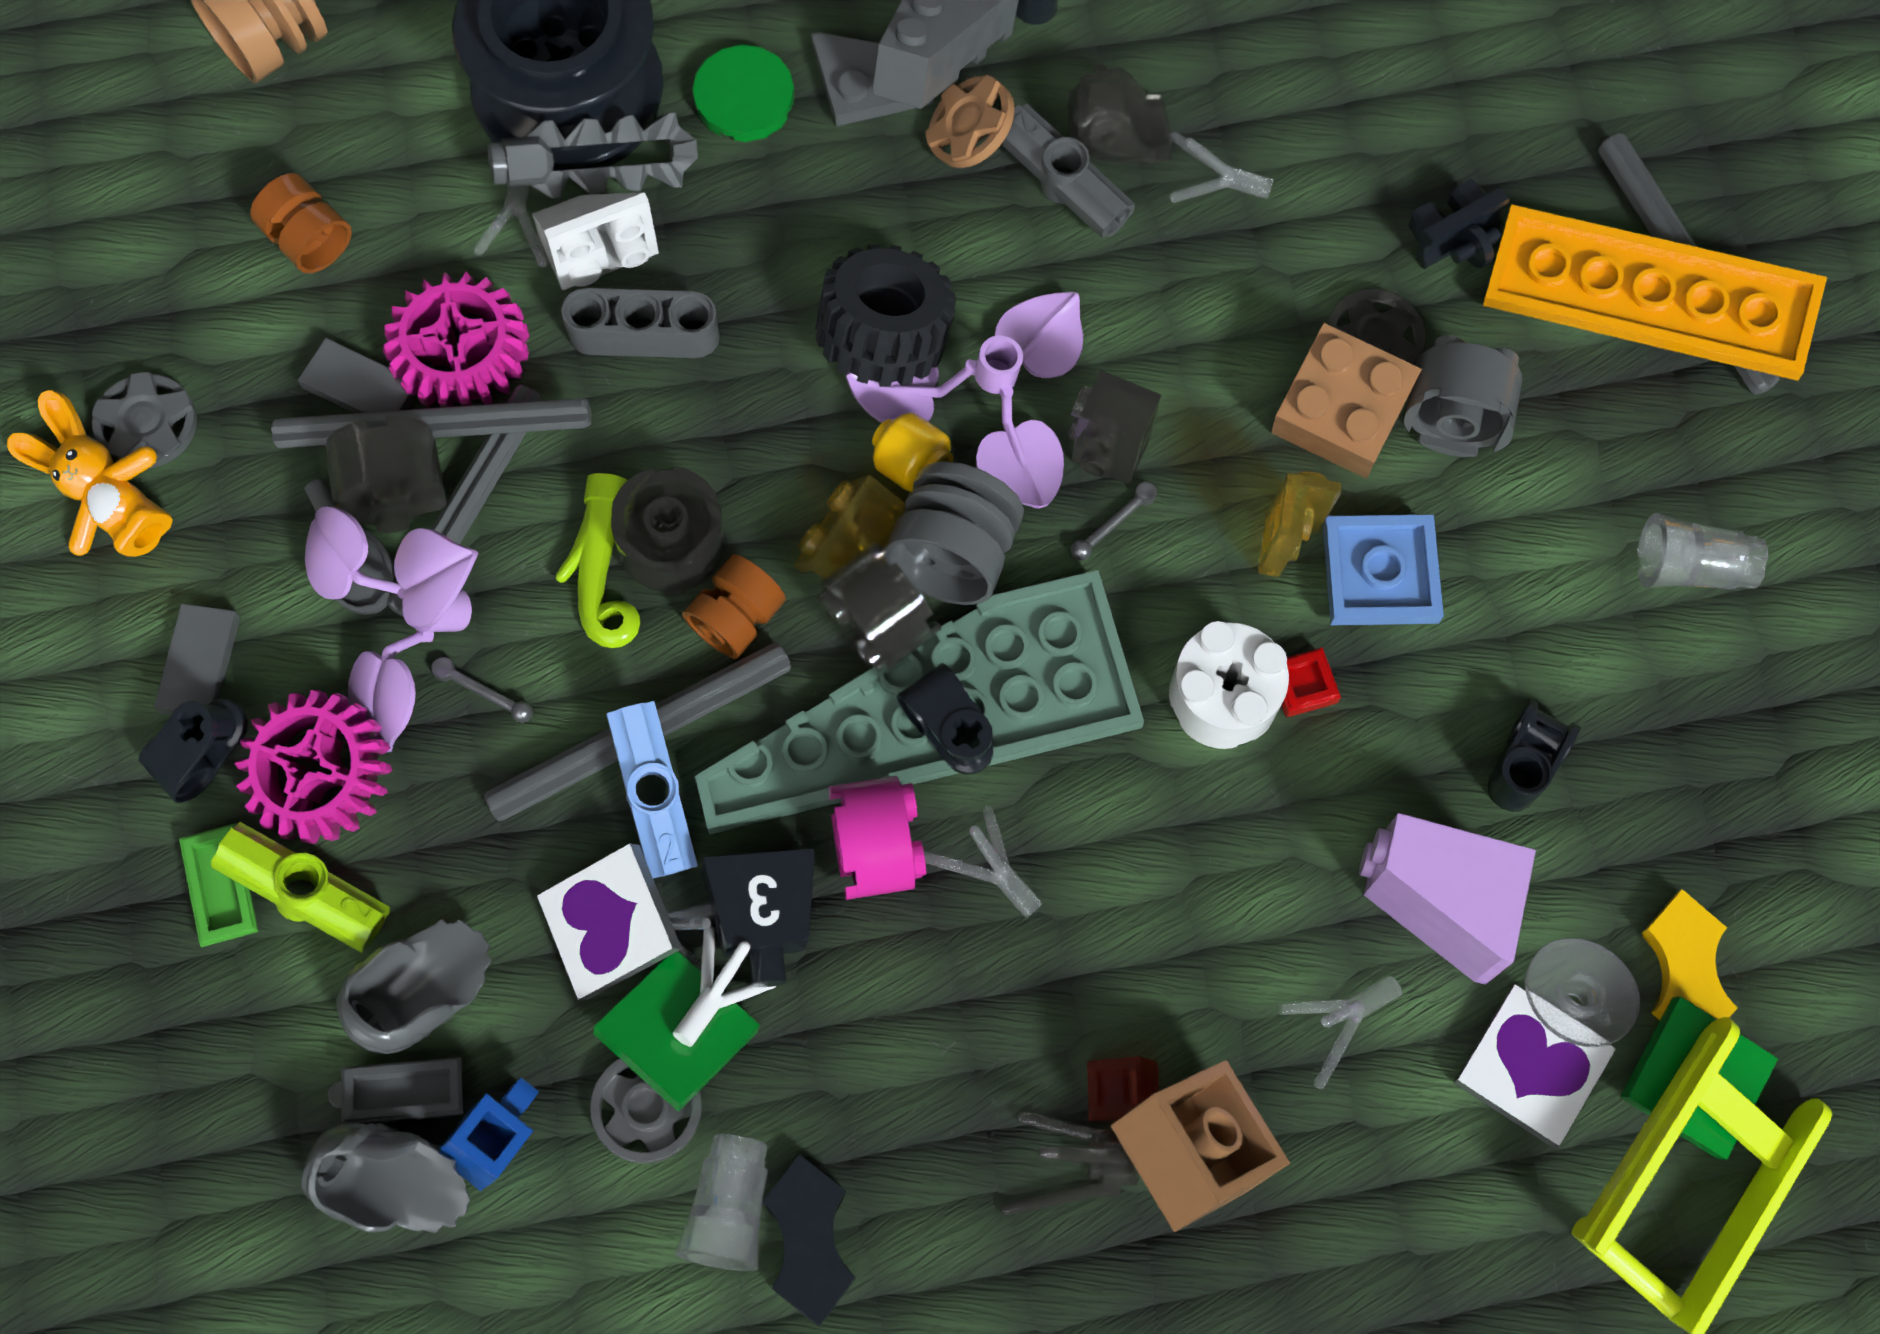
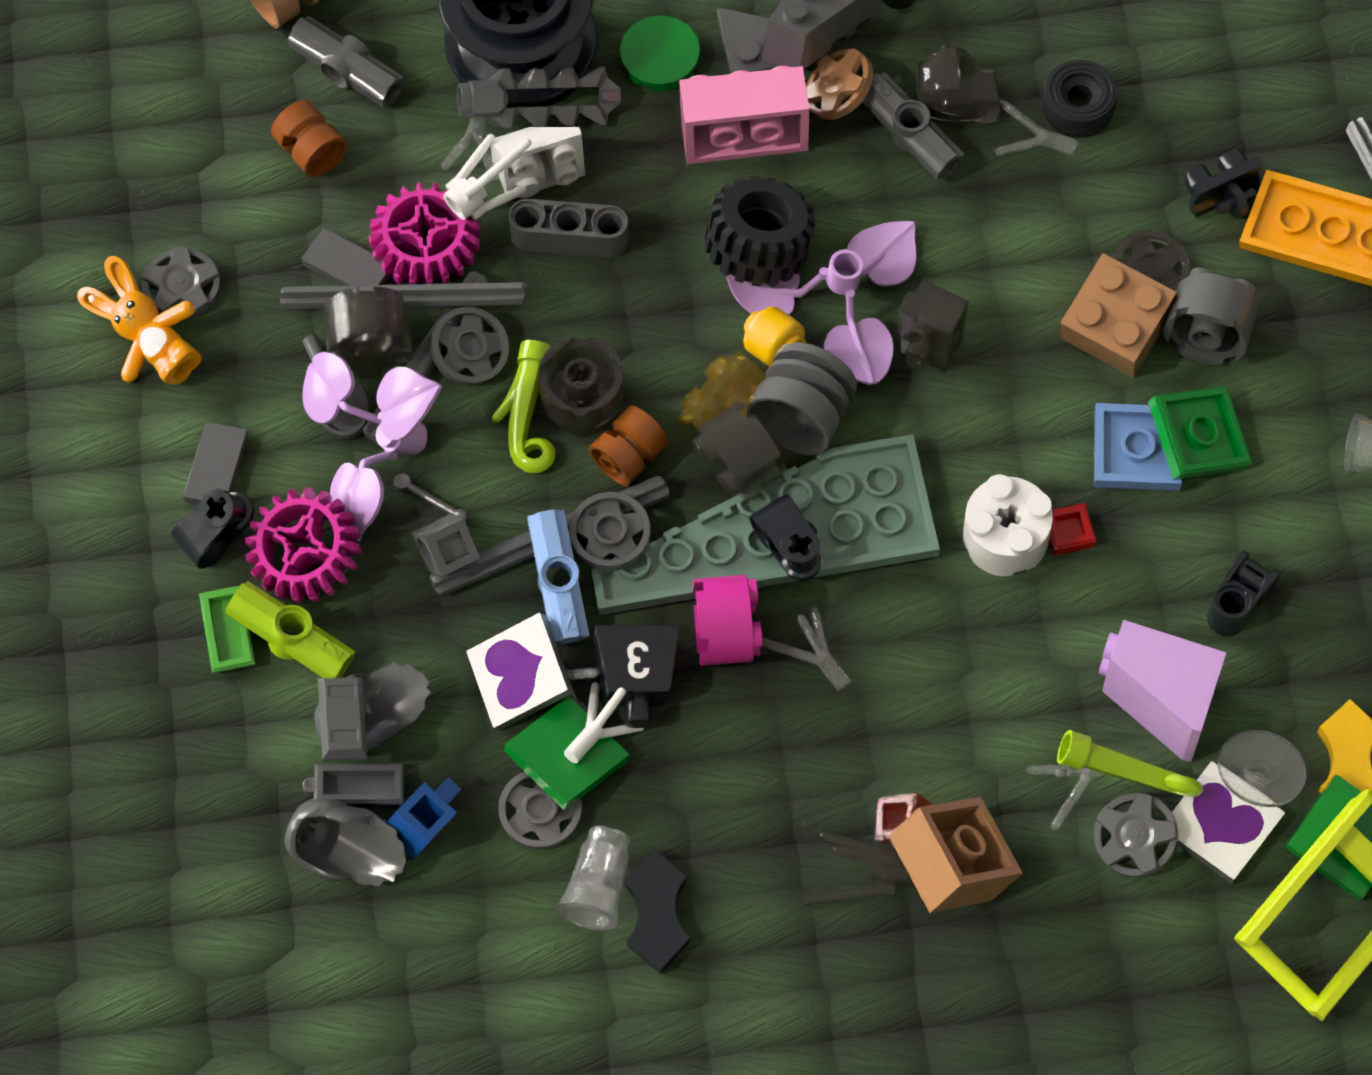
camera: 10 degrees right, 5 degrees down
flat silver hinge [1071,482,1157,561] -> none
clear yellow bracket [1258,471,1342,577] -> none
none -> dark grey piece [287,16,405,108]
none -> dark grey tile [317,677,368,762]
none -> dark grey brick [412,514,480,576]
none -> dark grey wheel [430,307,509,385]
none -> white plant [443,134,532,221]
none -> dark grey wheel [569,492,651,570]
none -> bright pink brick [679,66,809,164]
none -> black tyre [1042,59,1117,138]
none -> lime plant [1057,730,1203,797]
none -> dark grey wheel [1094,793,1179,878]
none -> green tile [1148,386,1252,480]

